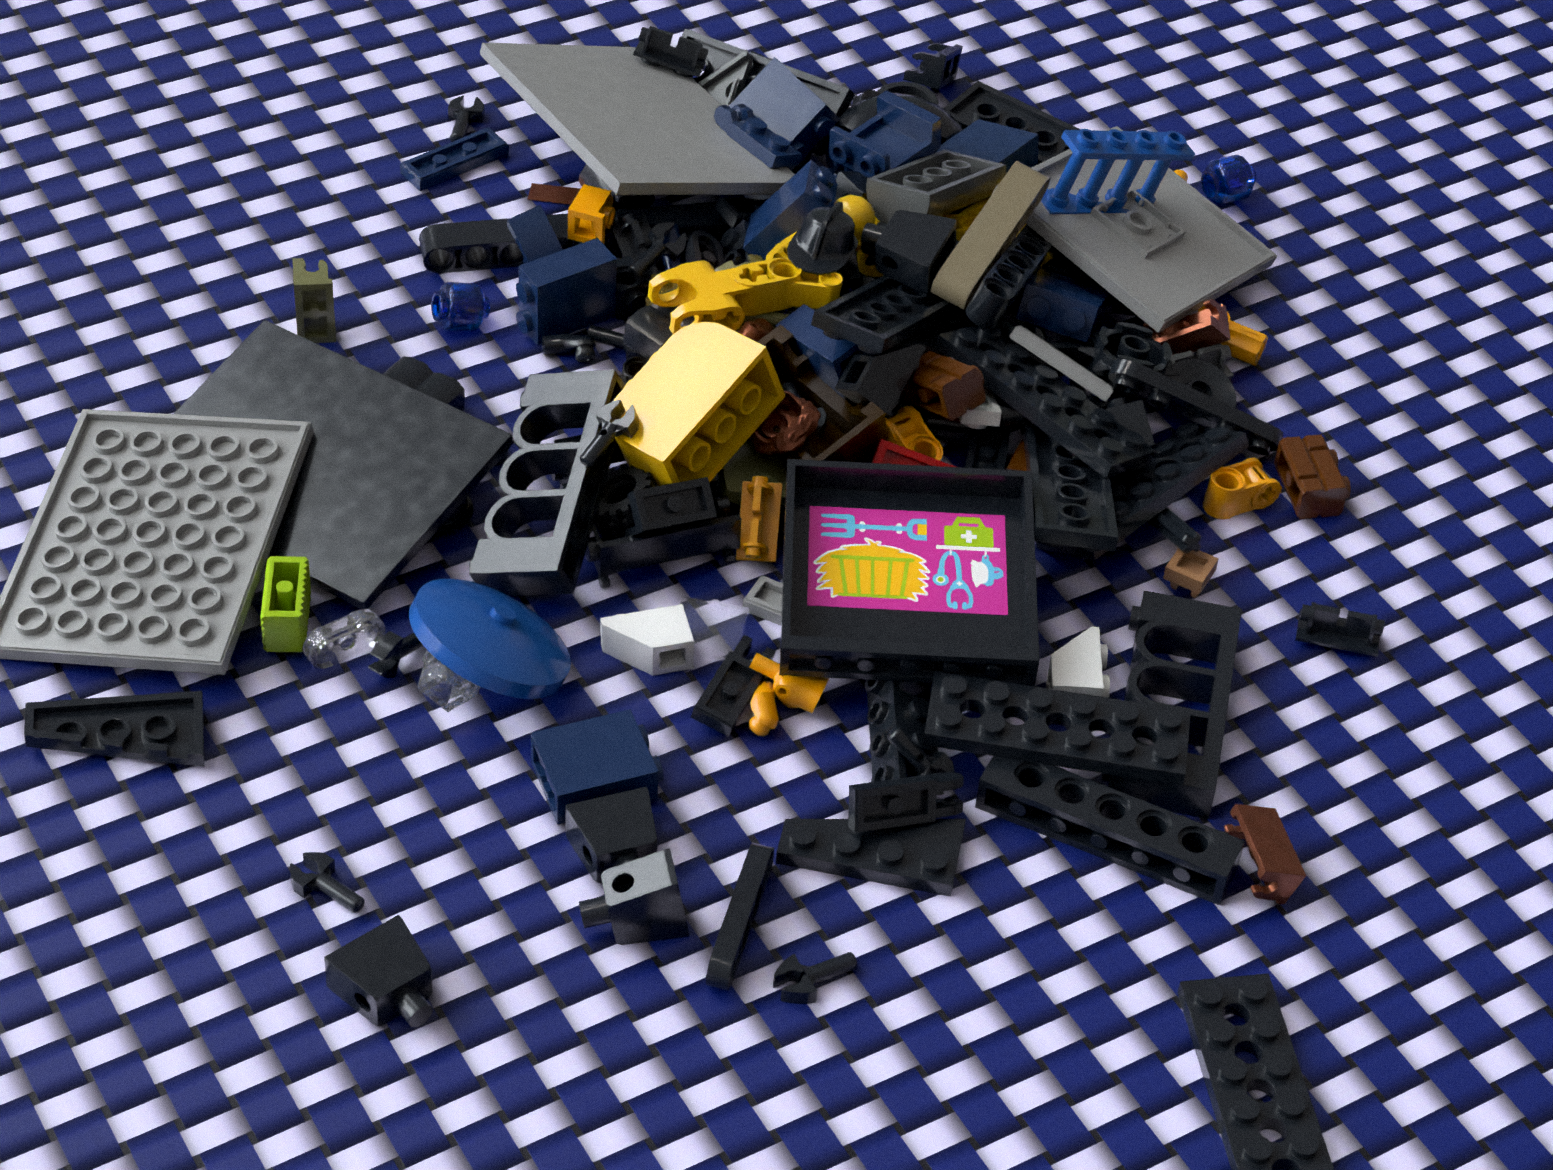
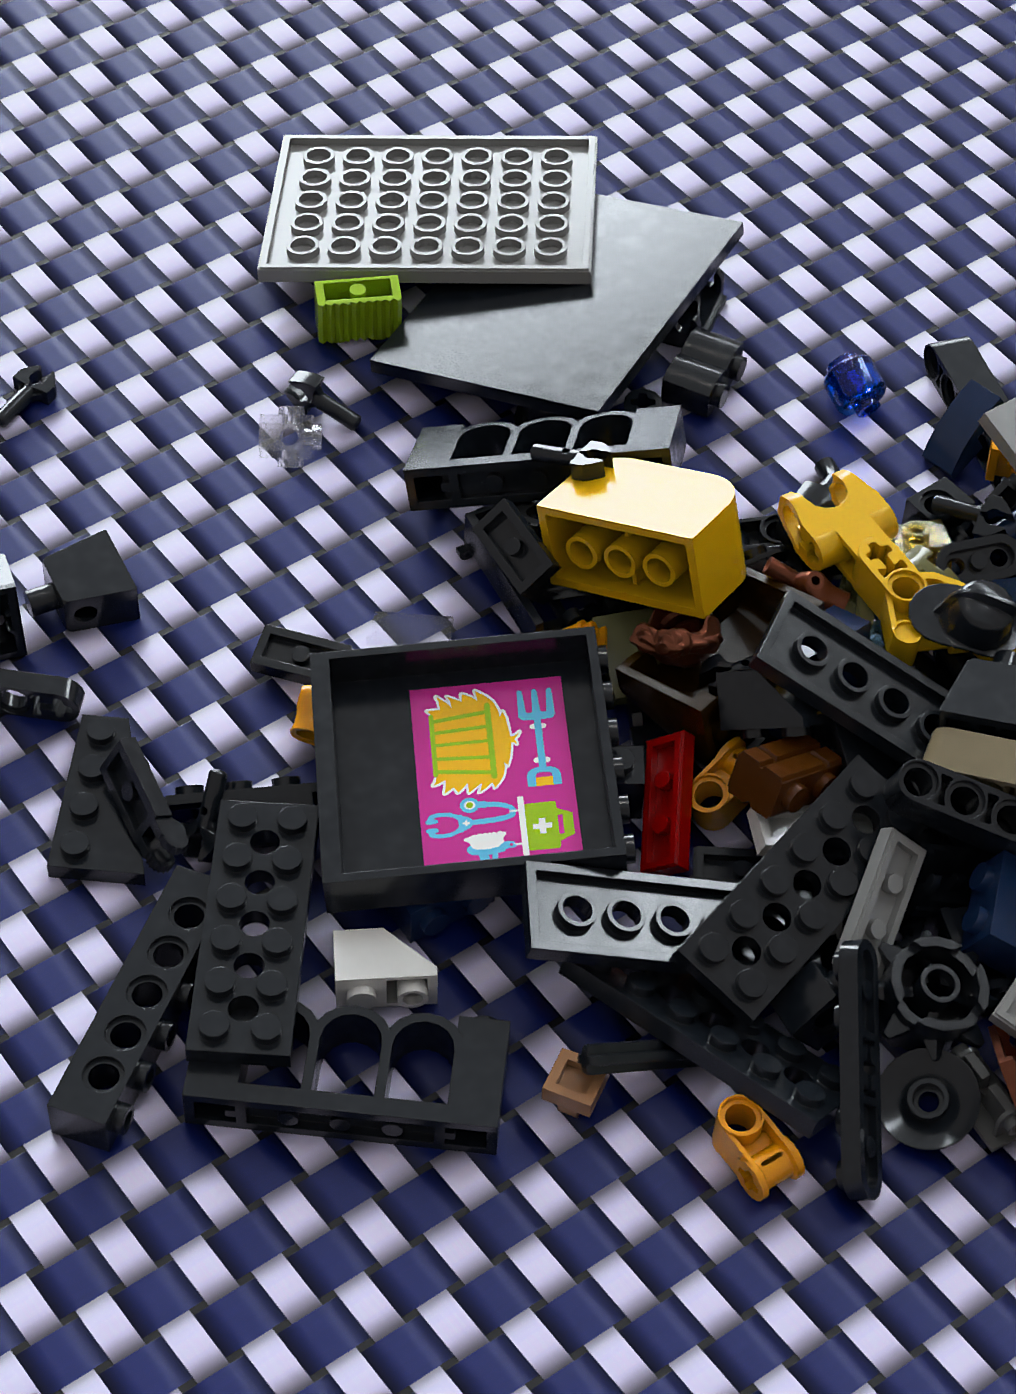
camera: 85 degrees right, 5 degrees up
black wing [24,691,205,767] -> none
olive hinge [292,258,336,343] -> none
clear plate [303,609,385,669] -> none
blue dish [409,579,571,699] -> none
dark blue brick [516,238,617,345] -> none
dark blue brick [531,709,664,825] -> none
white slope [600,604,694,676] -> none
light orange arm [748,681,779,737] -> none
copper hinge [1223,804,1306,904] -> none
reddish brown brick [1274,434,1351,520] -> none
black hinge [1295,602,1385,657] -> none

